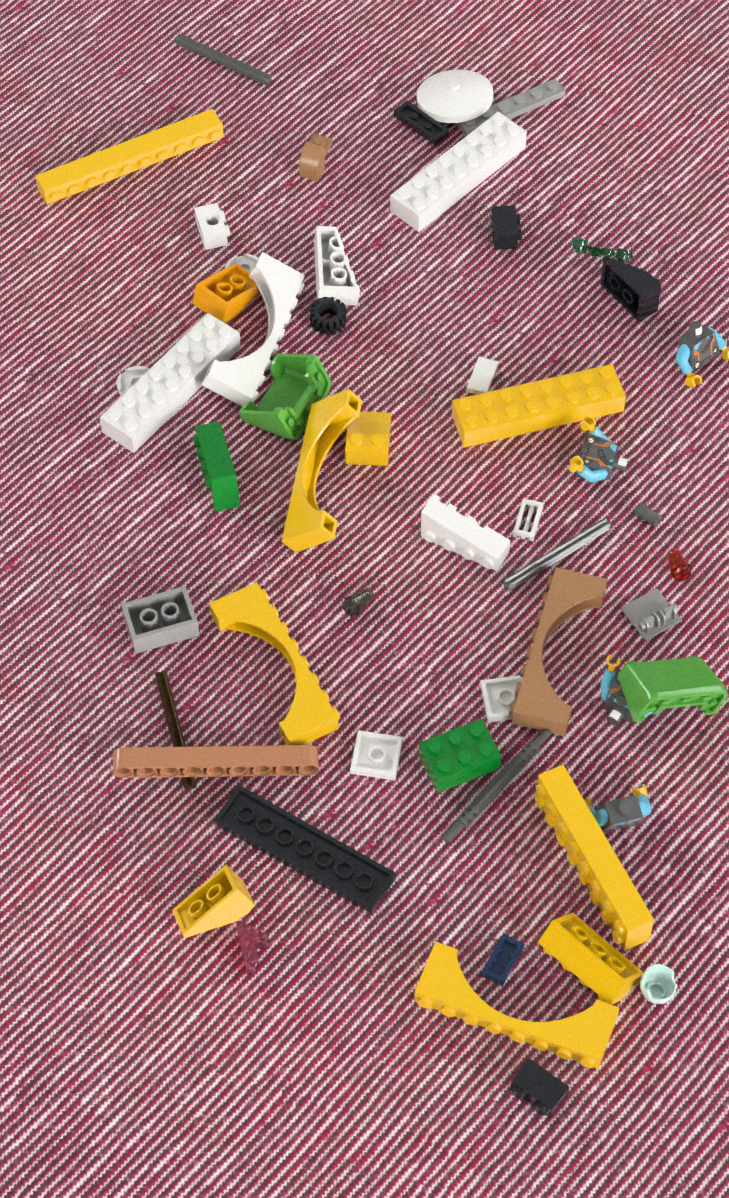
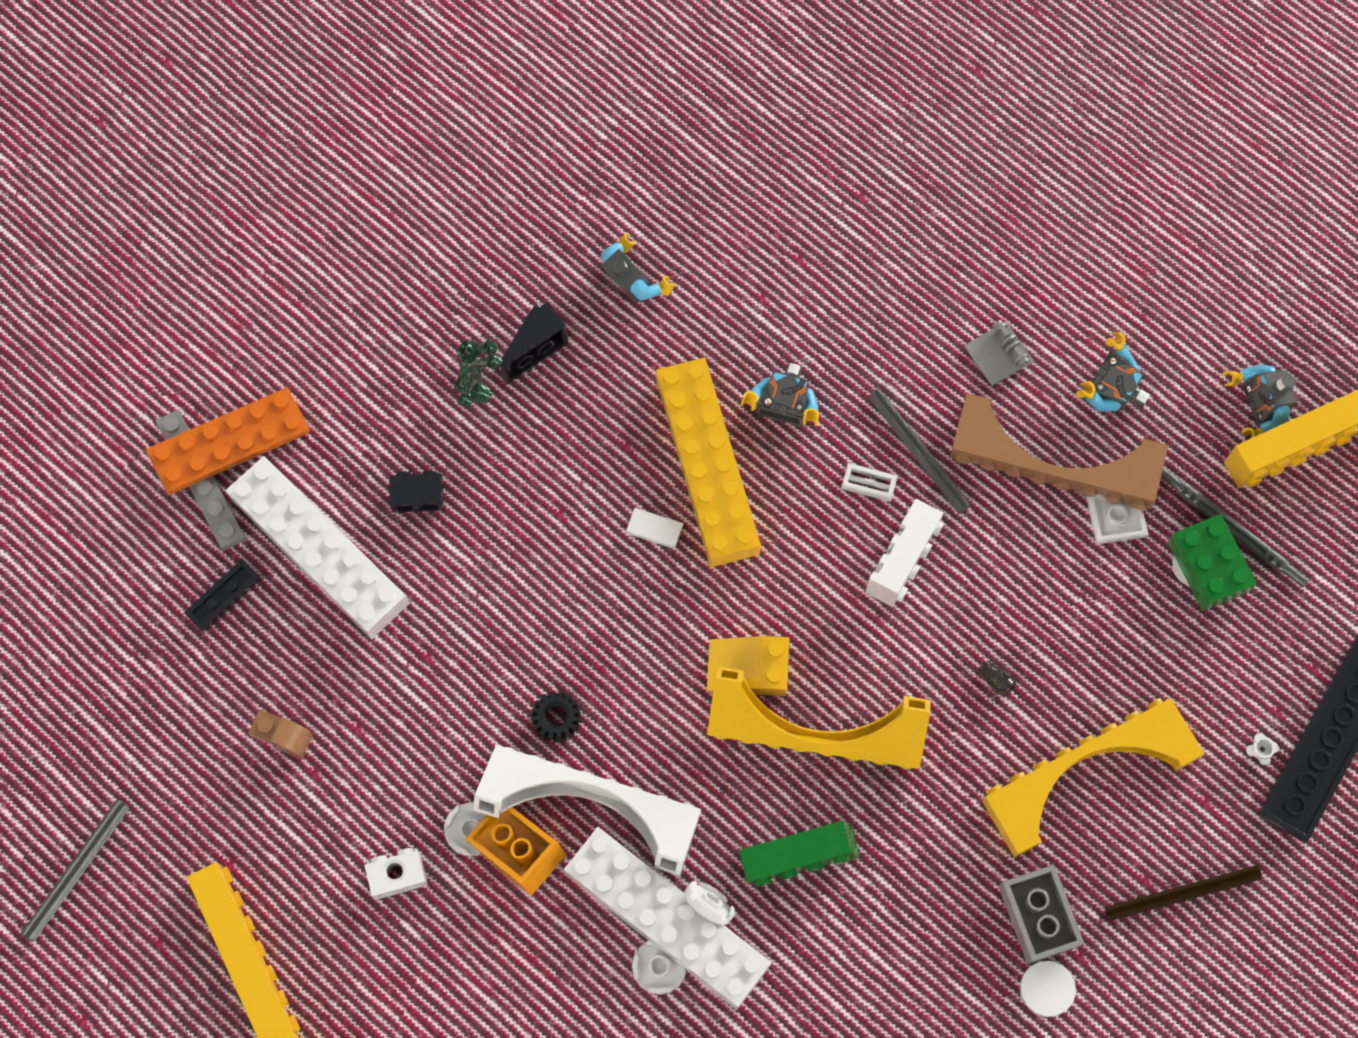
camera: 90 degrees left, 15 degrees up
nougat beam [113,745,319,778] -> none
bright green windscreen [238,353,331,440] -> none
white wedge [314,226,360,306] -> none
white tile [350,730,403,780] -> none
white dish [417,70,493,123] -> none
bright green windscreen [618,656,728,722] -> none
dark grey pin [633,503,662,527] -> none
clear red cone [667,549,692,581] -> none
none -> orange plate [146,387,310,496]
none -> white tile [684,881,735,925]
none -> white tile [1020,961,1076,1017]
none -> white plate [1246,733,1279,765]

